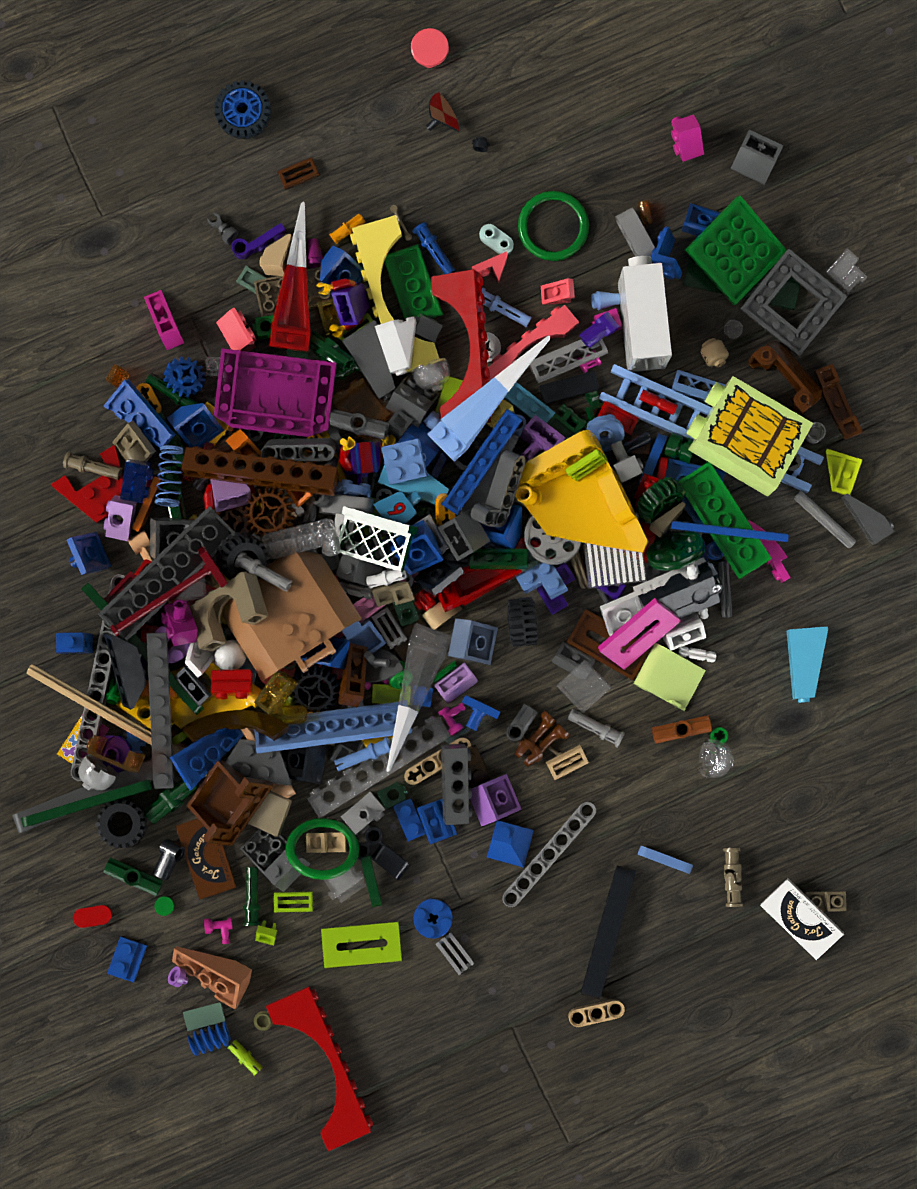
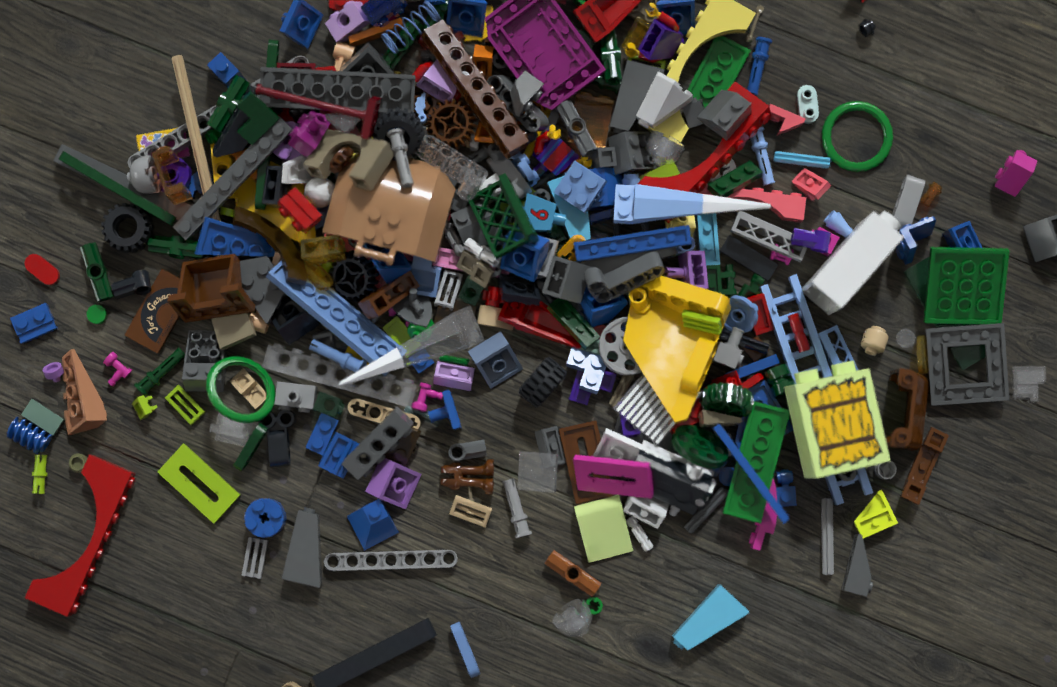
camera: 45 degrees right, 0 degrees up
none -> dark green piece [207,75,251,133]
none -> dark green tile [237,91,279,145]
none -> dark grey slope [282,507,322,588]
none -> reddish brown gear [329,146,354,174]
none -> light blue piece [414,92,427,124]
none -> slope [510,71,544,117]
none -> dark grey slope [697,90,751,140]
none -> dark green plate [707,161,763,197]
none -> medium azure axle [774,151,830,168]
none -> blue plate [776,469,797,507]
none -> clear yellow tile [917,335,928,374]

